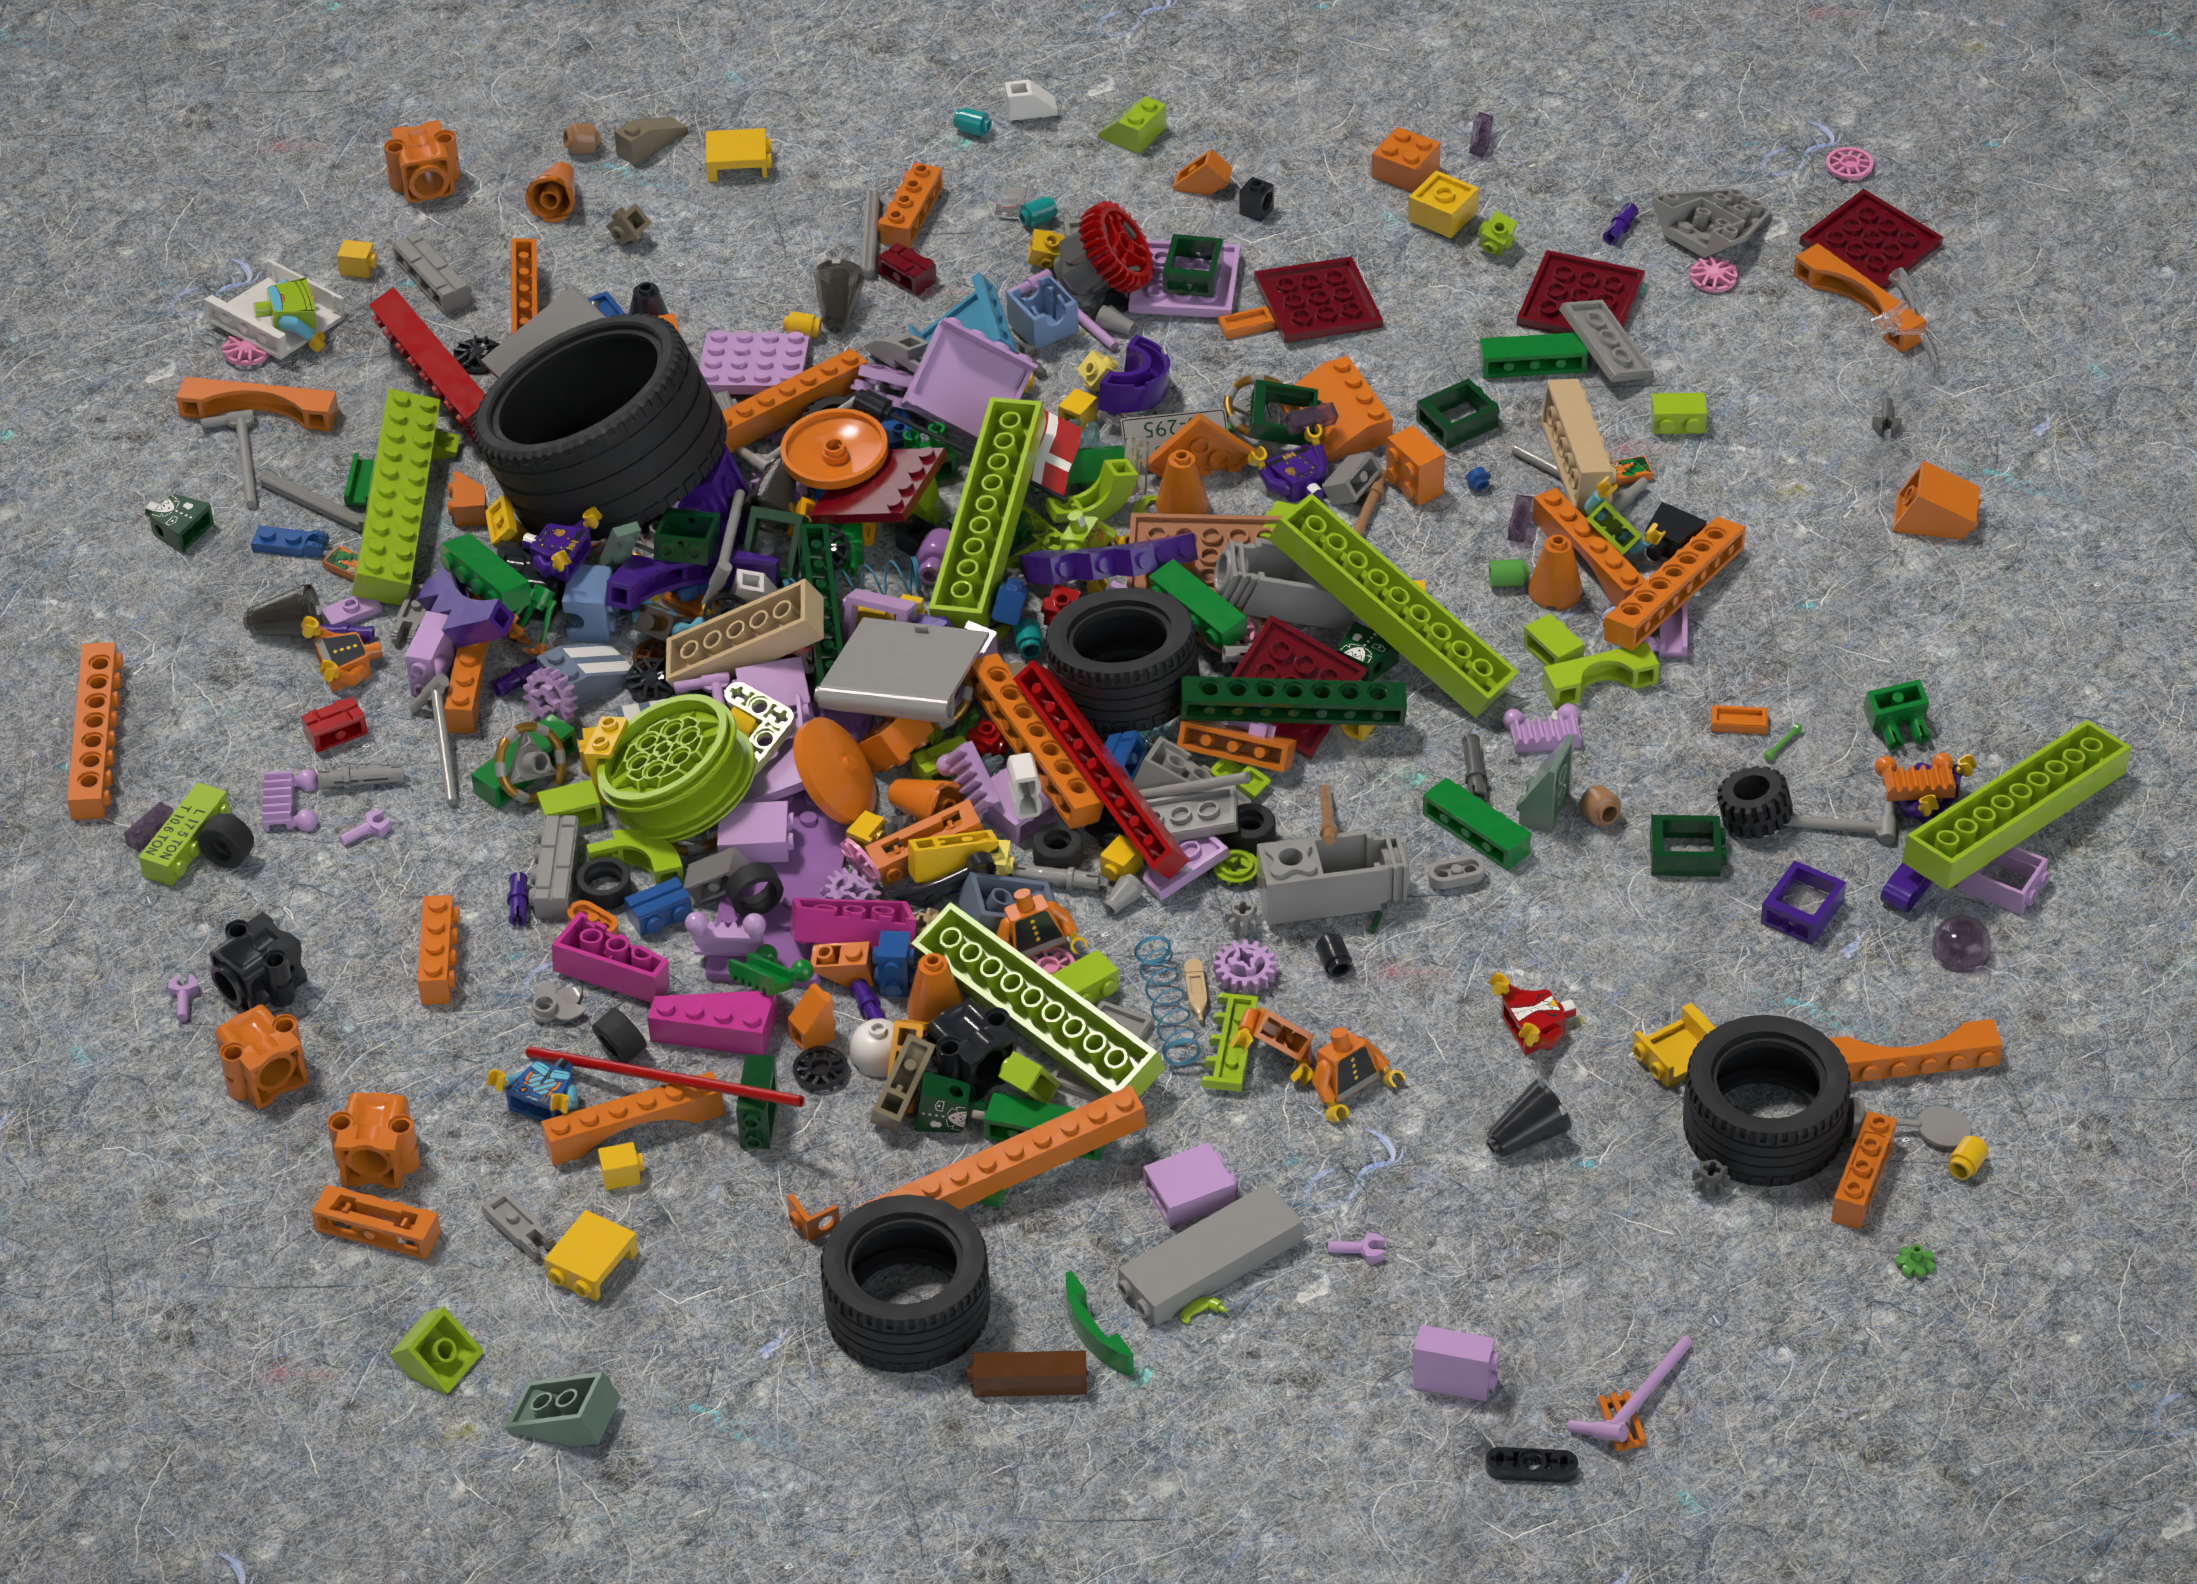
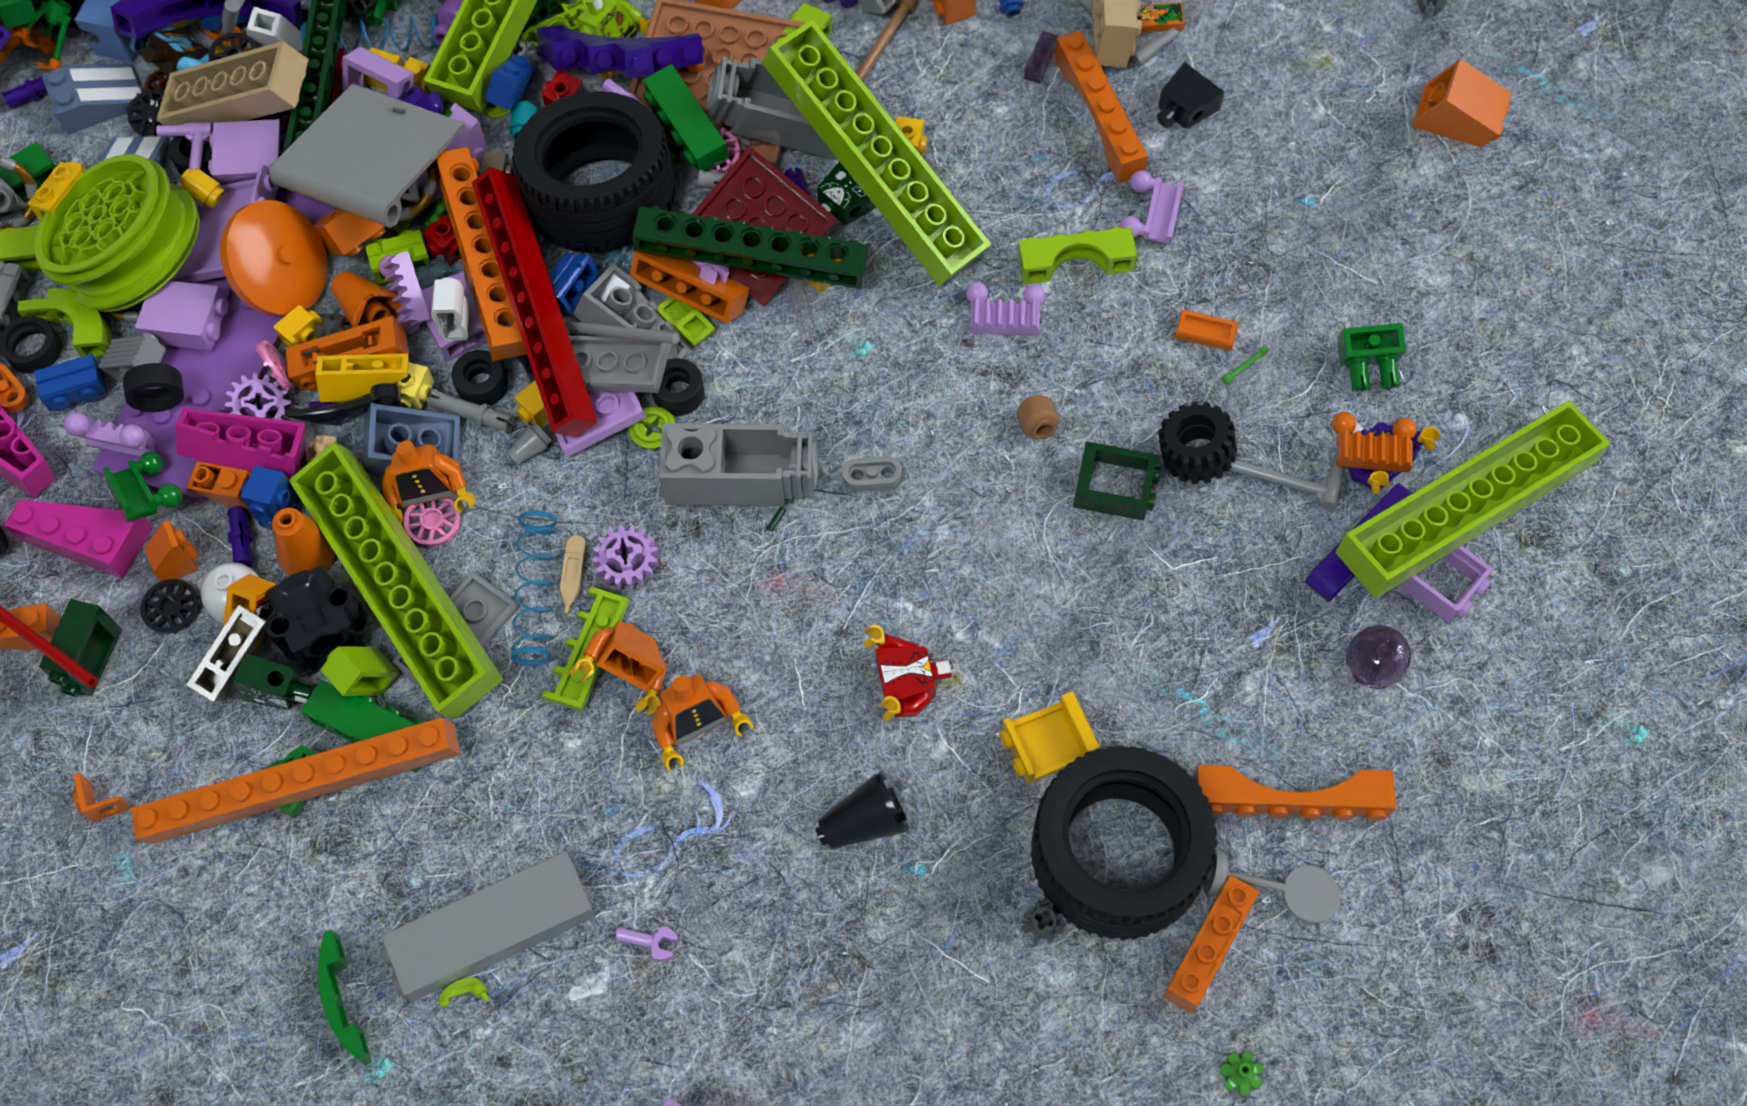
camera: 10 degrees right, 20 degrees up
lavender gear [523,667,578,723] -> none
yellowish green beam [725,682,796,776] -> none
black tyre [820,1194,991,1373] -> none
reddish brown brick [967,1350,1087,1397] -> none
lime brick [1051,949,1119,1004] -> none
lavender brick [1143,1142,1238,1228] -> none
light grey gear [1225,900,1261,936] -> none
black brick [1315,933,1352,977] -> none
medium nougat bar [1319,784,1337,846] -> none
green brick [1423,777,1531,871] -> none
dark grey pin [1462,733,1488,802] -> none
bright green brick [1488,559,1529,588] -> none
sand green slope [1516,734,1574,833] -> none
lime brick [1523,613,1585,666] -> none
orange cone [1528,534,1583,610] -> none
torso [1584,476,1666,555] -> none
orange brick [1603,516,1746,651] -> none
dark purple window [1760,860,1846,945] -> none
yellow brick [1948,1136,1989,1180] -> none

